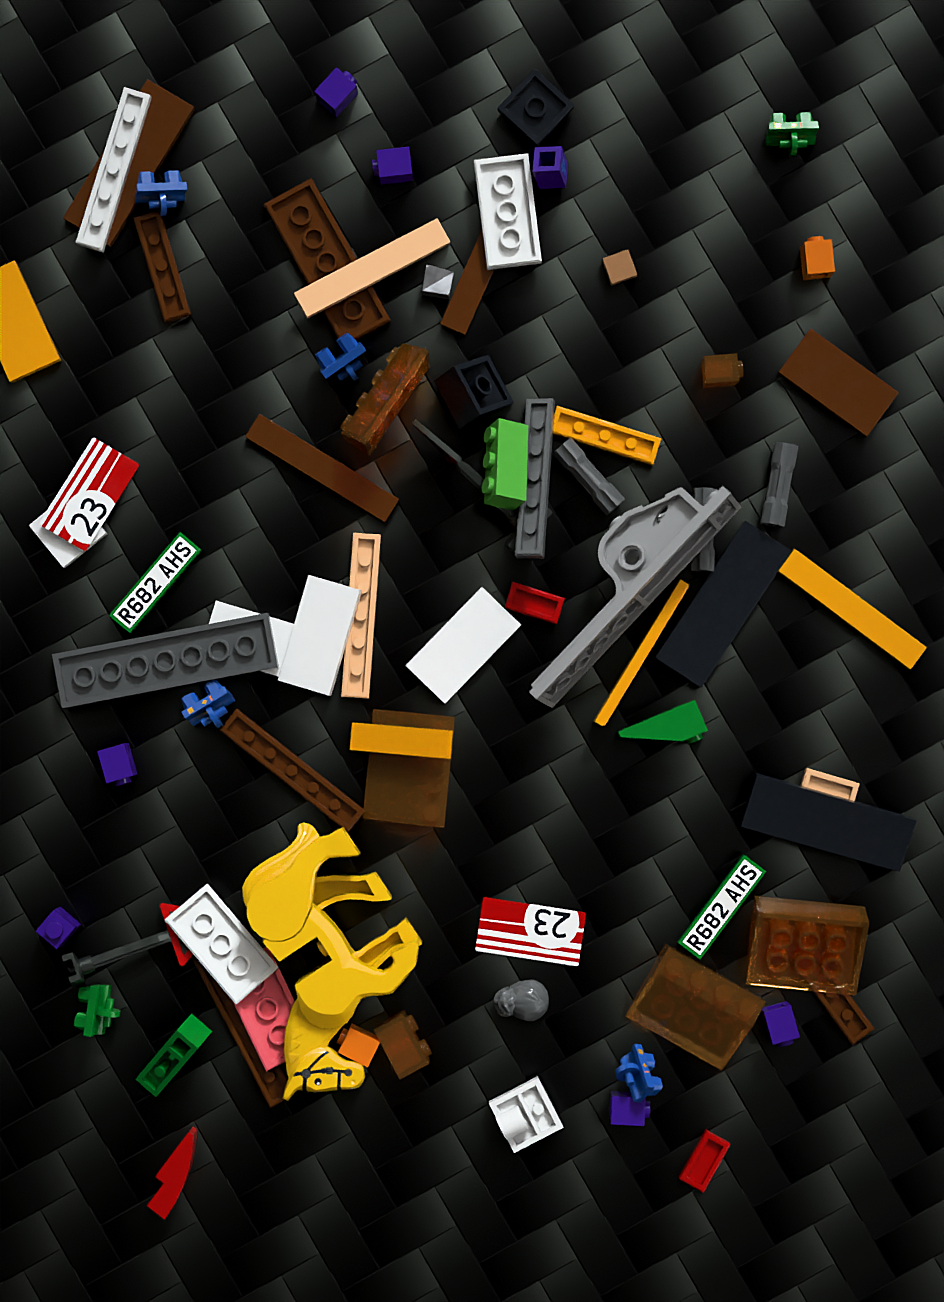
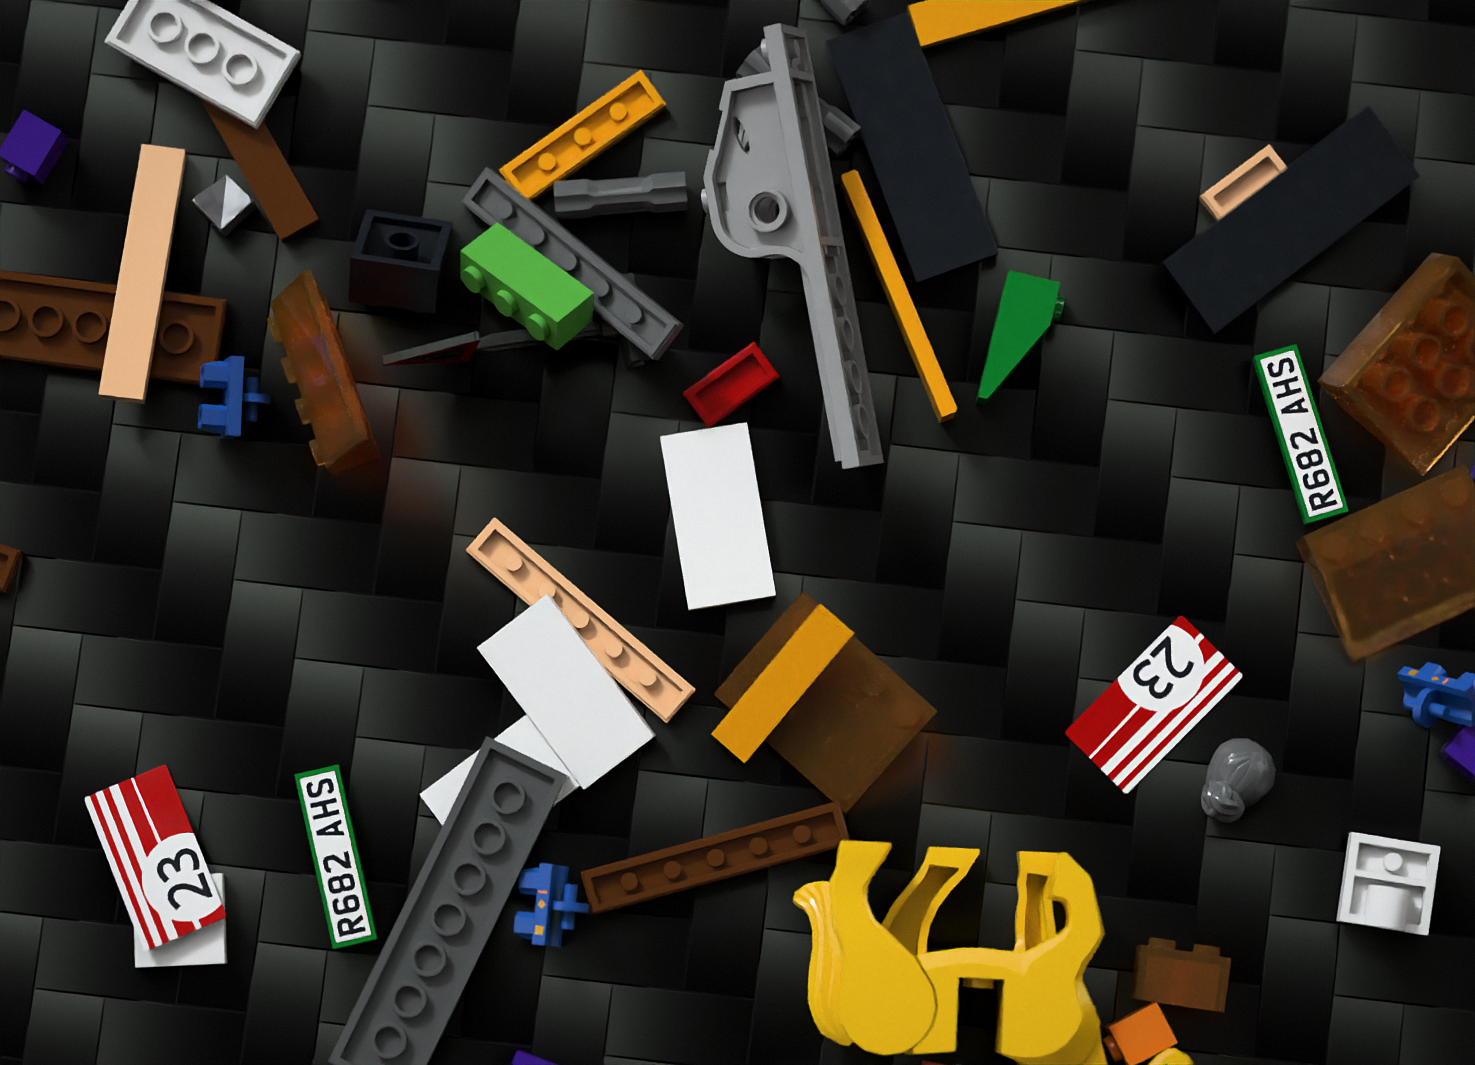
camera: 55 degrees left, 5 degrees down
reddish brown tile [245,414,399,523] -> none

